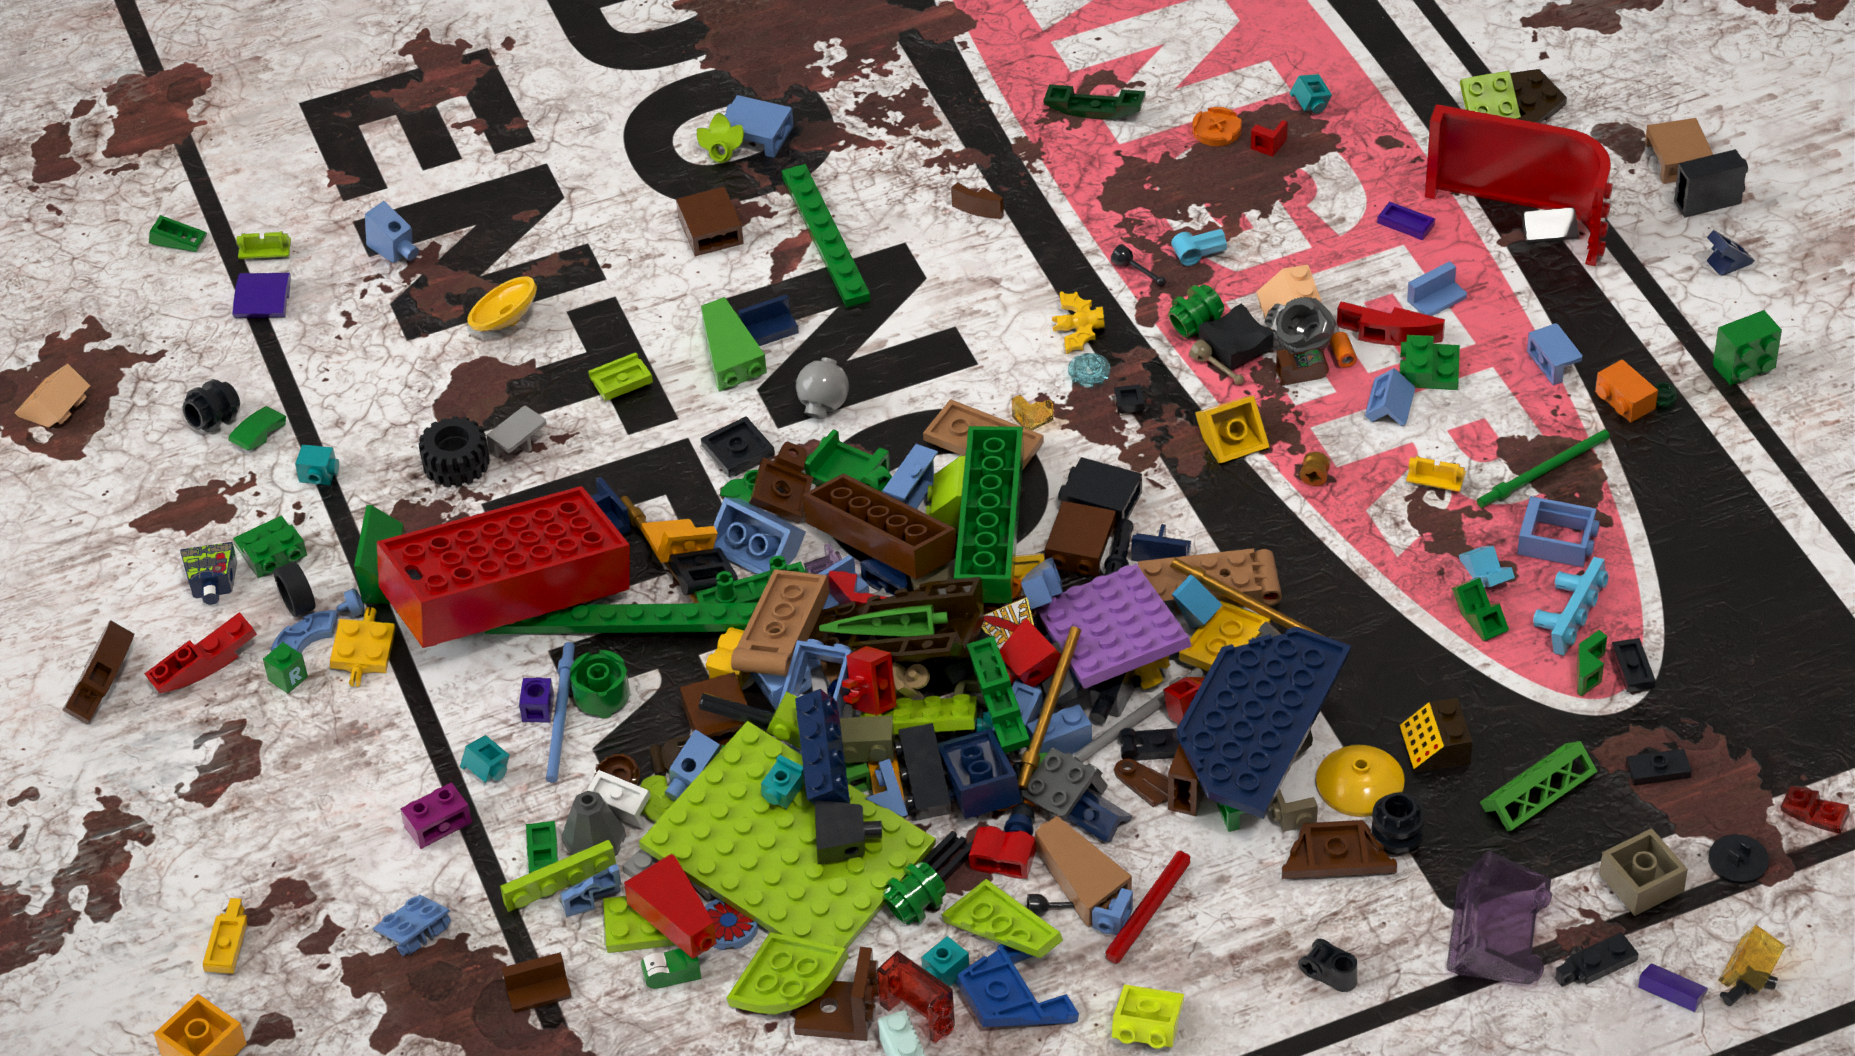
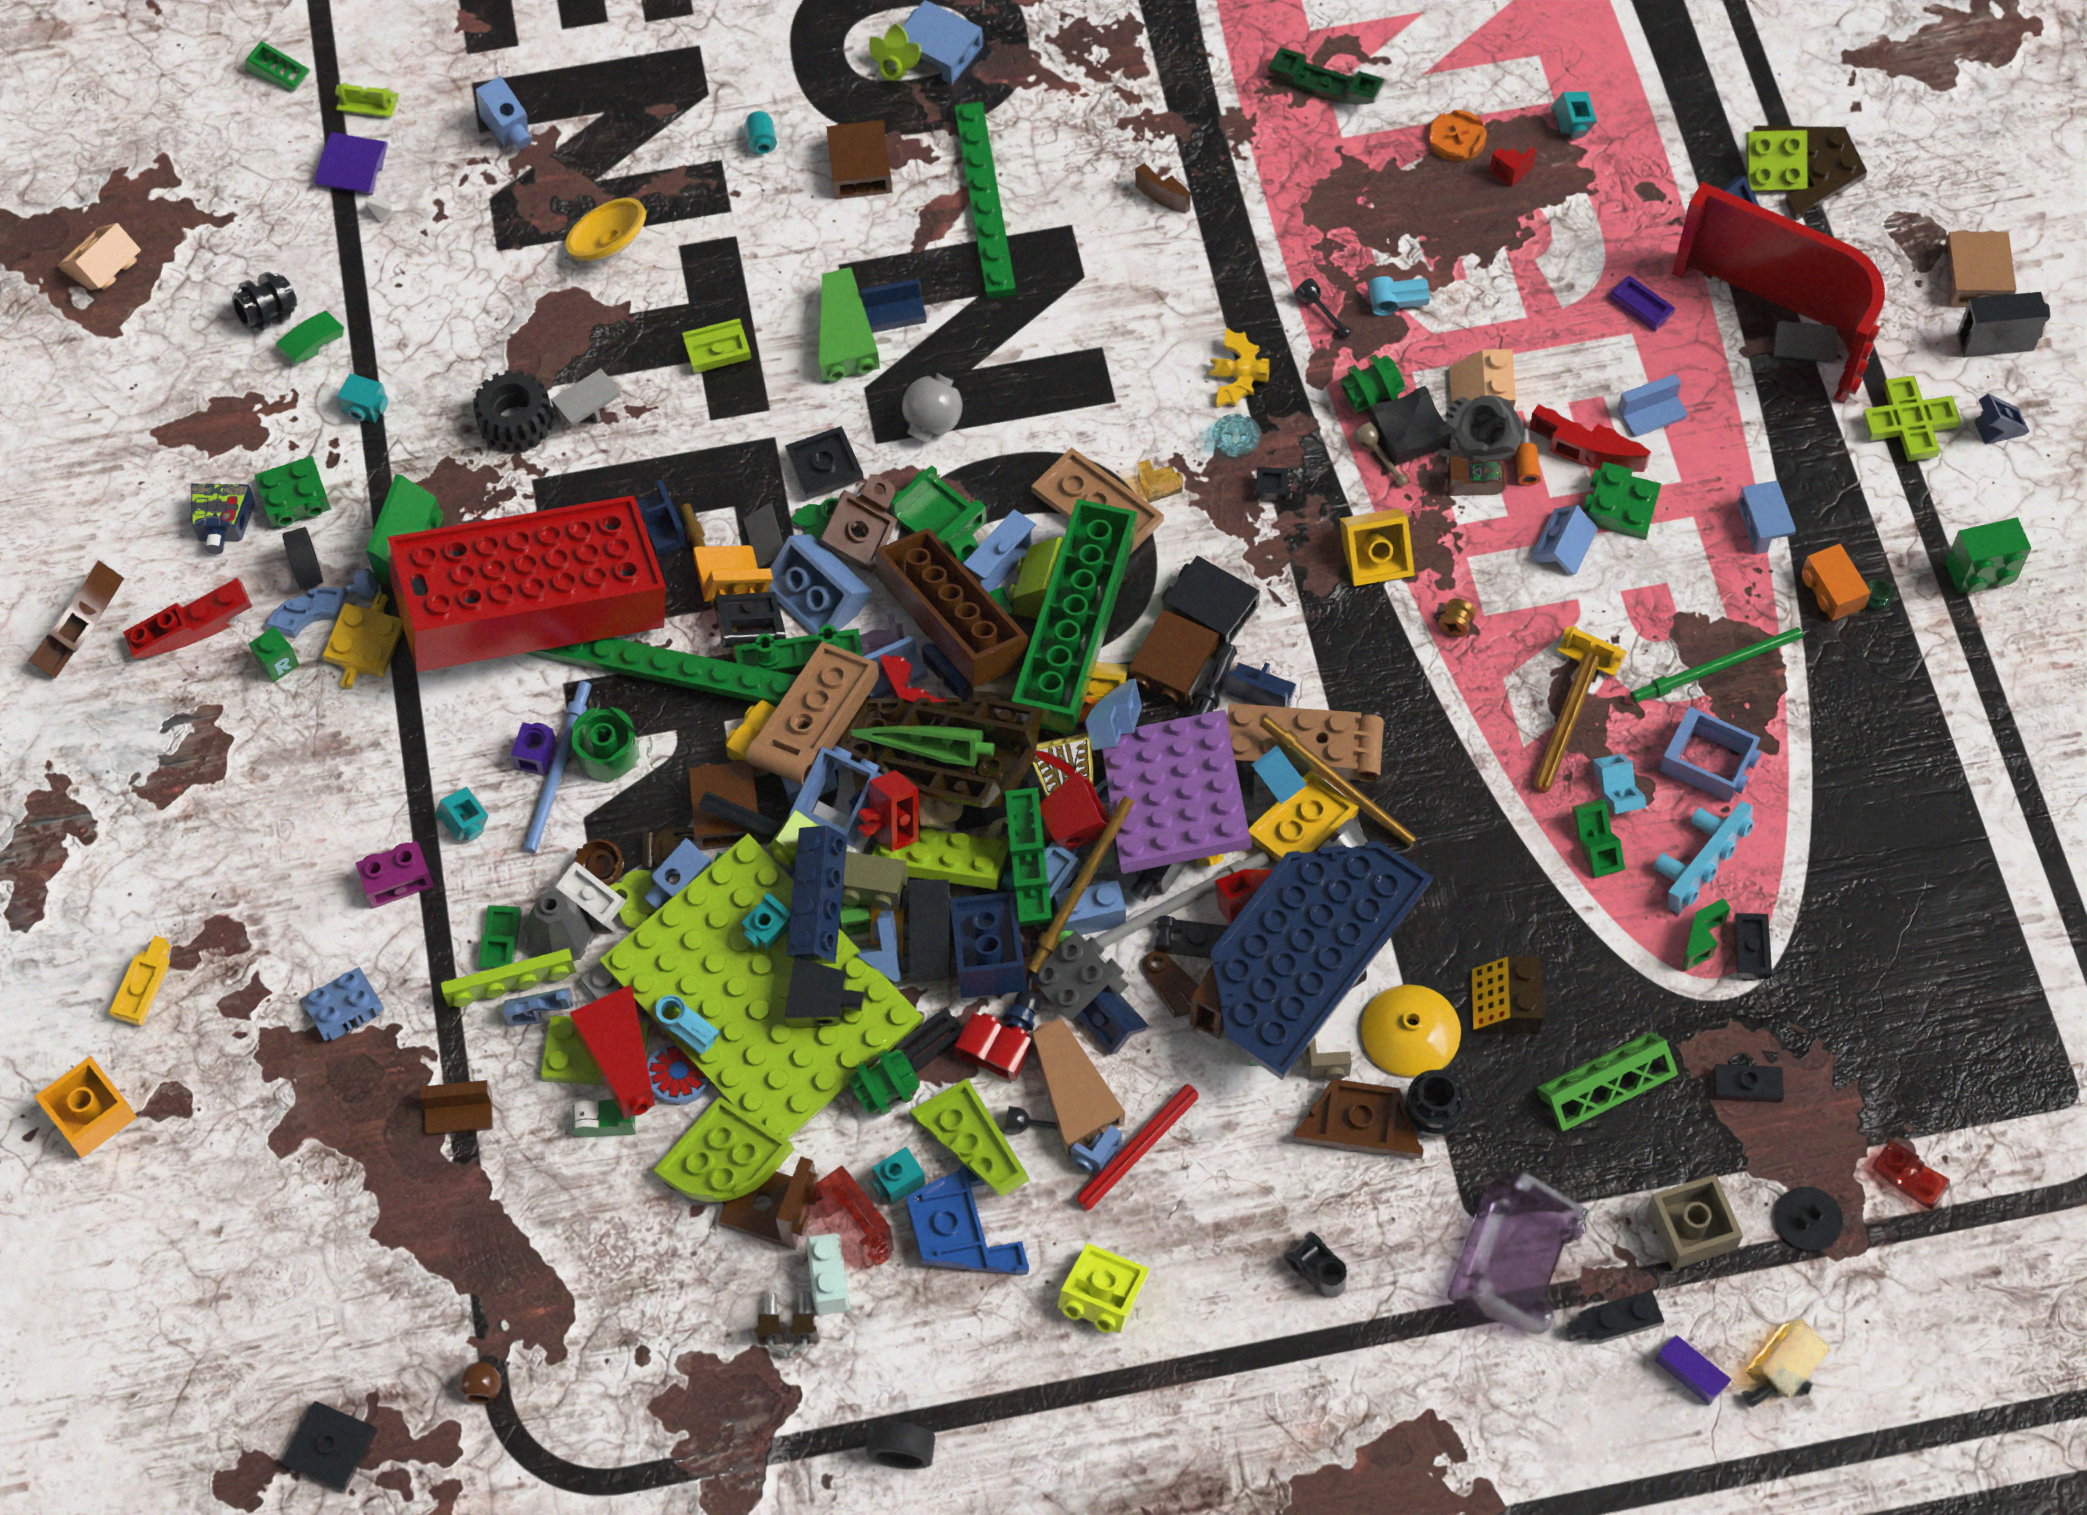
camera: 10 degrees right, 15 degrees up
none -> white slope [365,196,404,223]
none -> medium azure piece [656,995,720,1056]
none -> dark grey slope [743,503,783,569]
none -> teal brick [745,111,777,154]
none -> pearl gold axle [1534,652,1600,792]
none -> lime plate [1862,375,1961,462]

